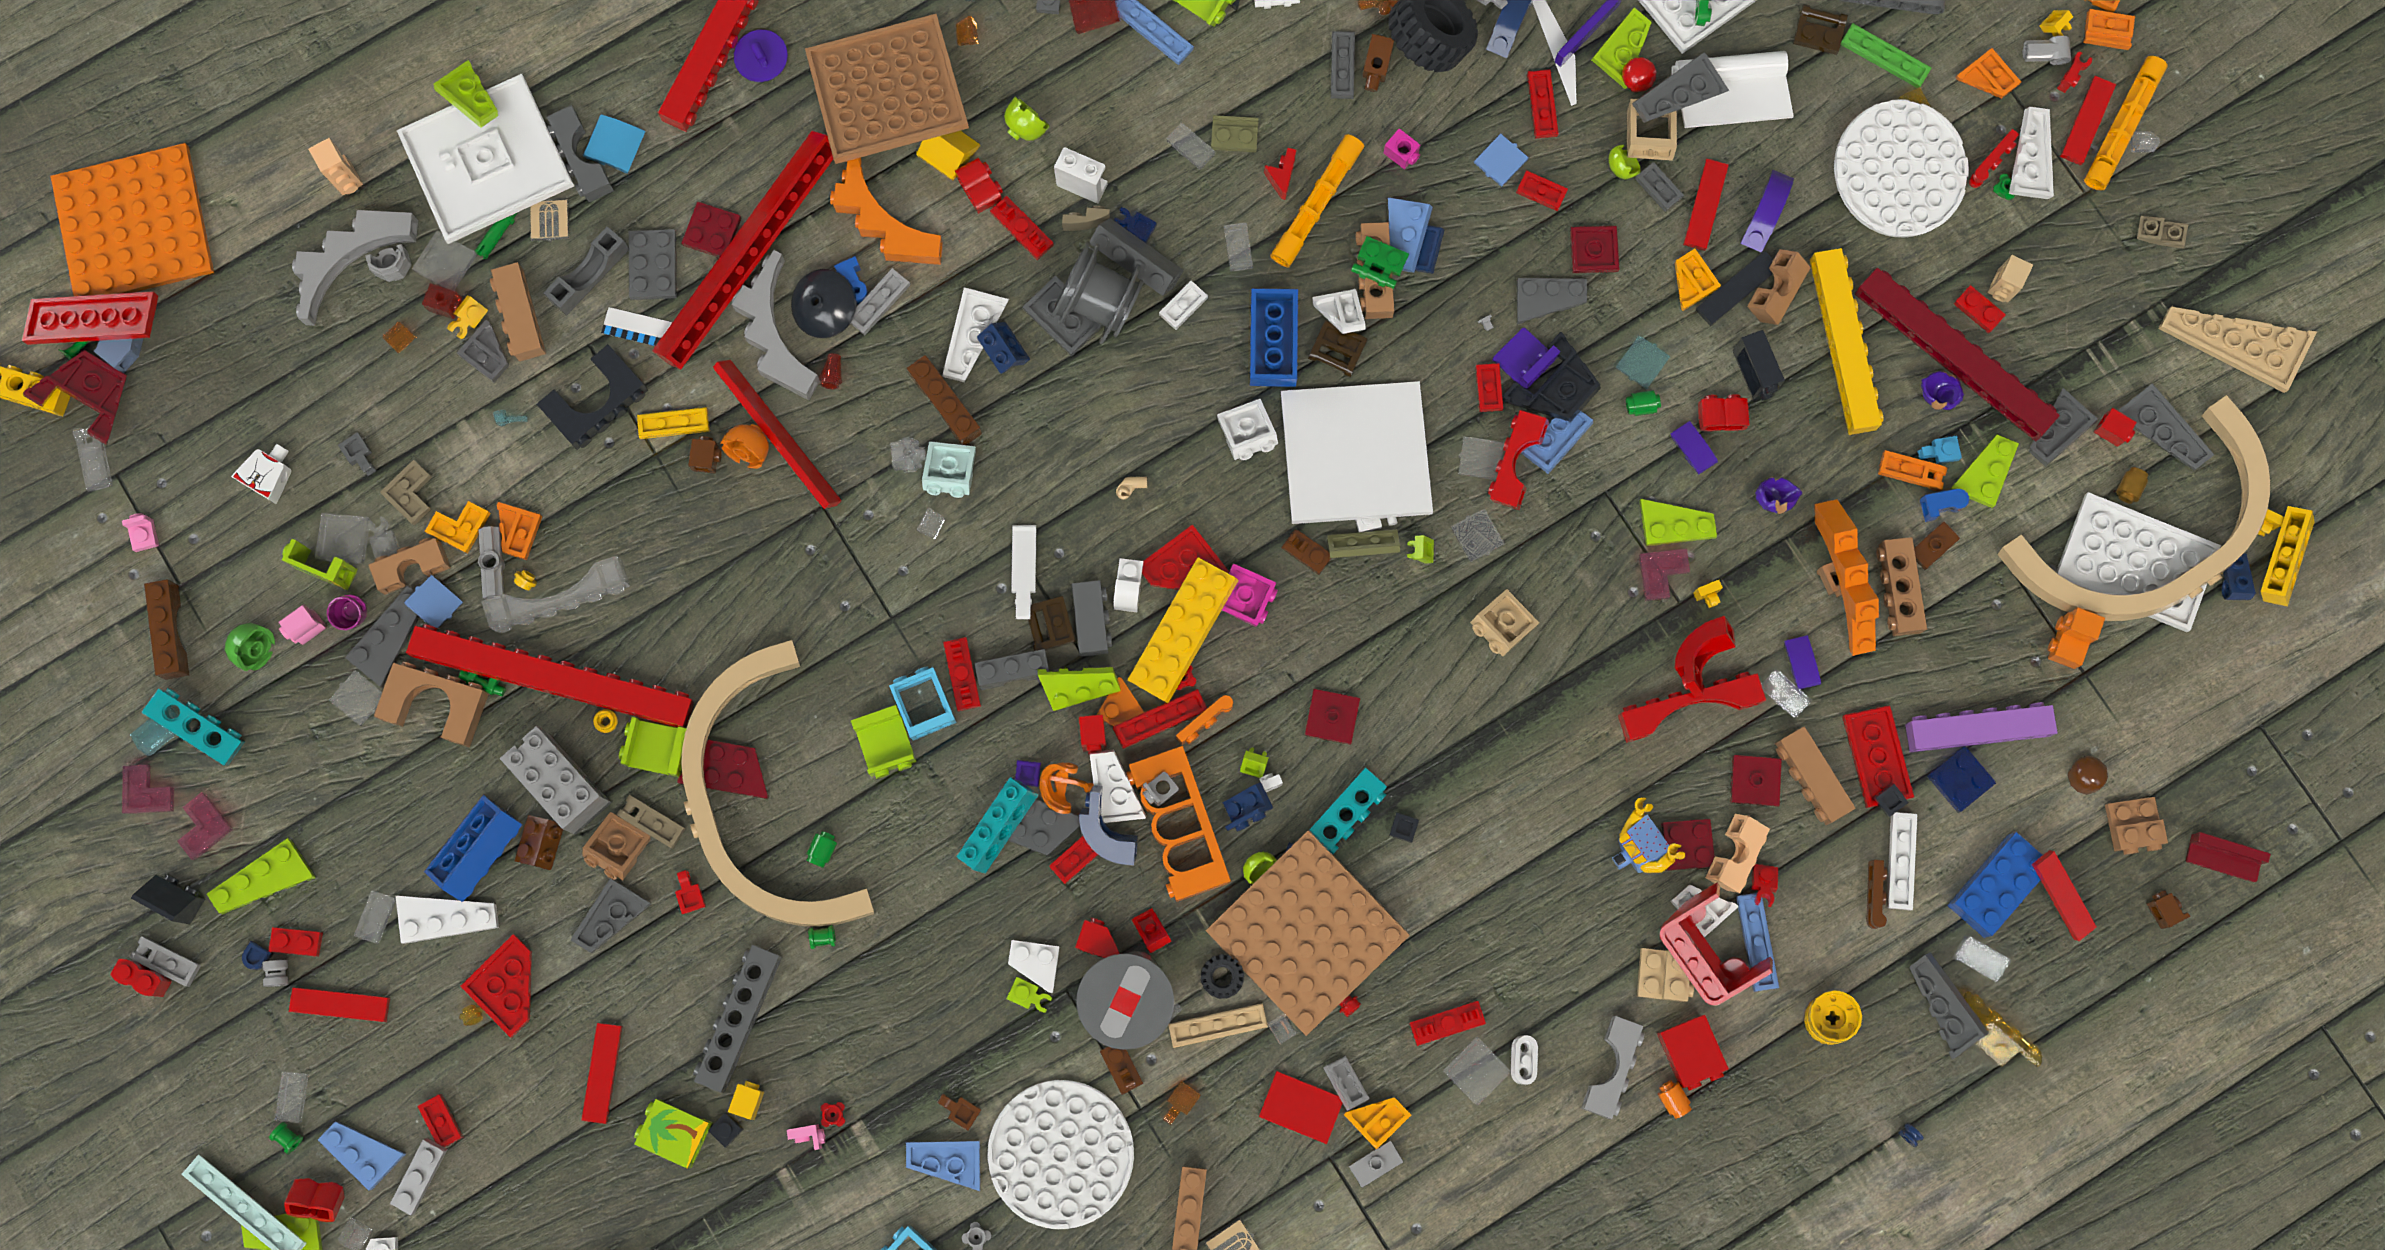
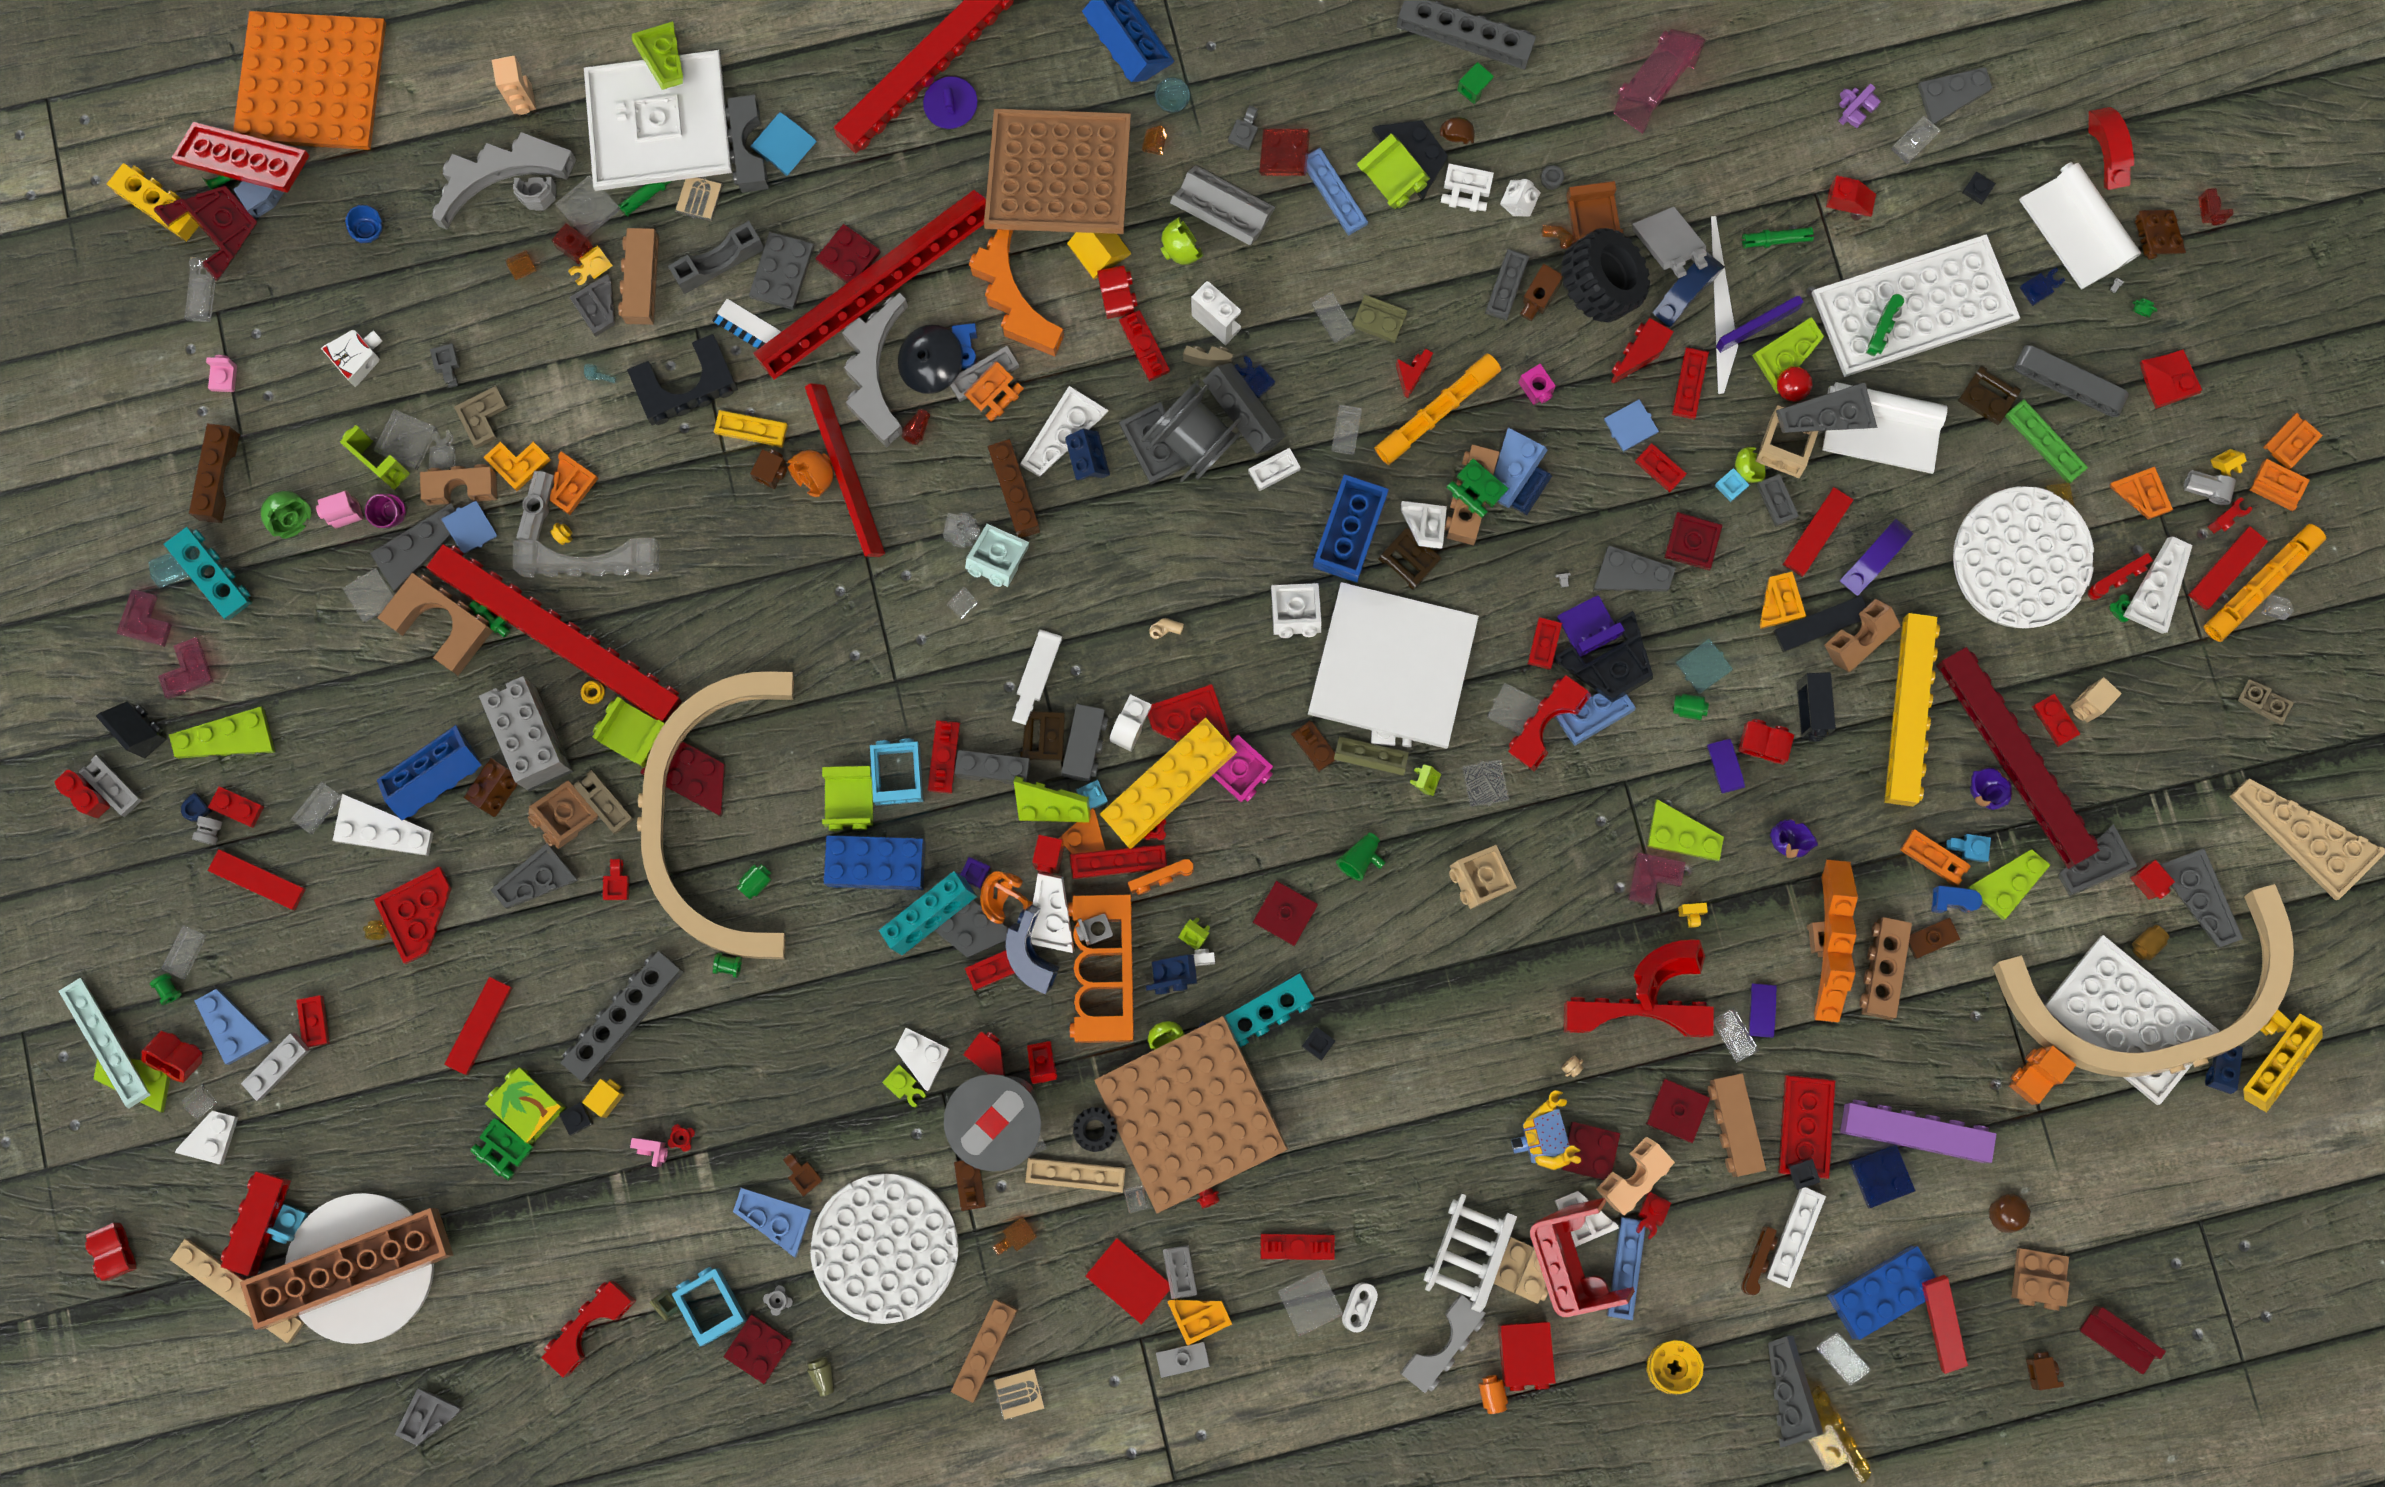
camera: 20 degrees right, 0 degrees up
none -> blue hair [345,205,383,243]
none -> green plate [470,1118,534,1181]
none -> blue brick [824,836,926,890]
none -> orange plate [964,361,1024,422]
none -> medium azure tile [1076,780,1108,810]
none -> light grey slope [1170,165,1275,245]
none -> green piece [1336,833,1385,881]
none -> white fence [1424,1194,1517,1313]
none -> tan plate [1561,1055,1583,1078]
none -> red slope [1611,318,1674,383]
none -> medium azure tile [1715,468,1749,502]

